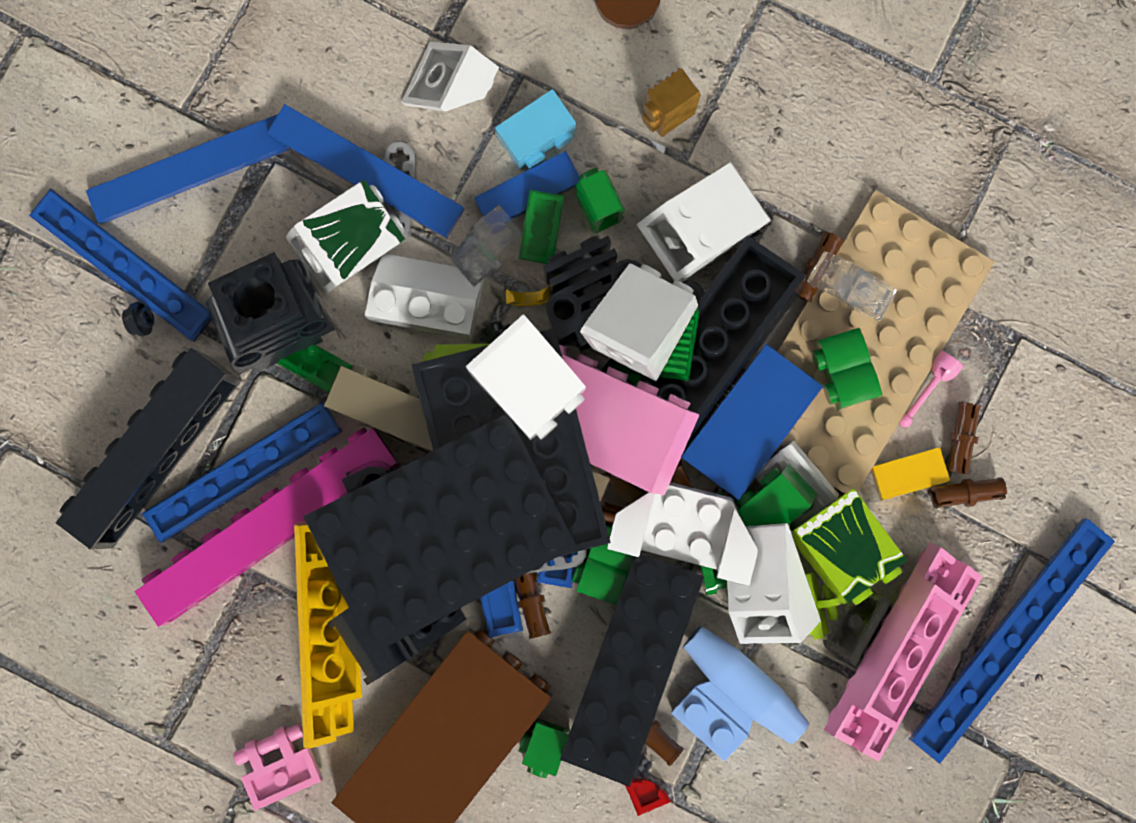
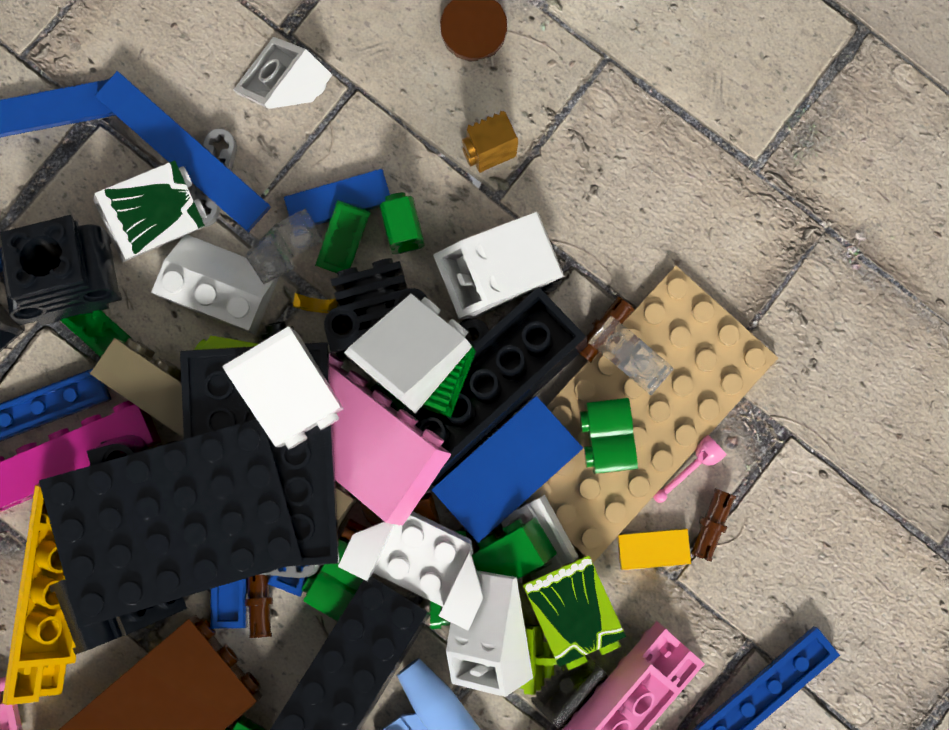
camera: 10 degrees right, 0 degrees up
medium azure brick [495,89,576,170] -> none
reddish brown pin [930,477,1007,509] -> none

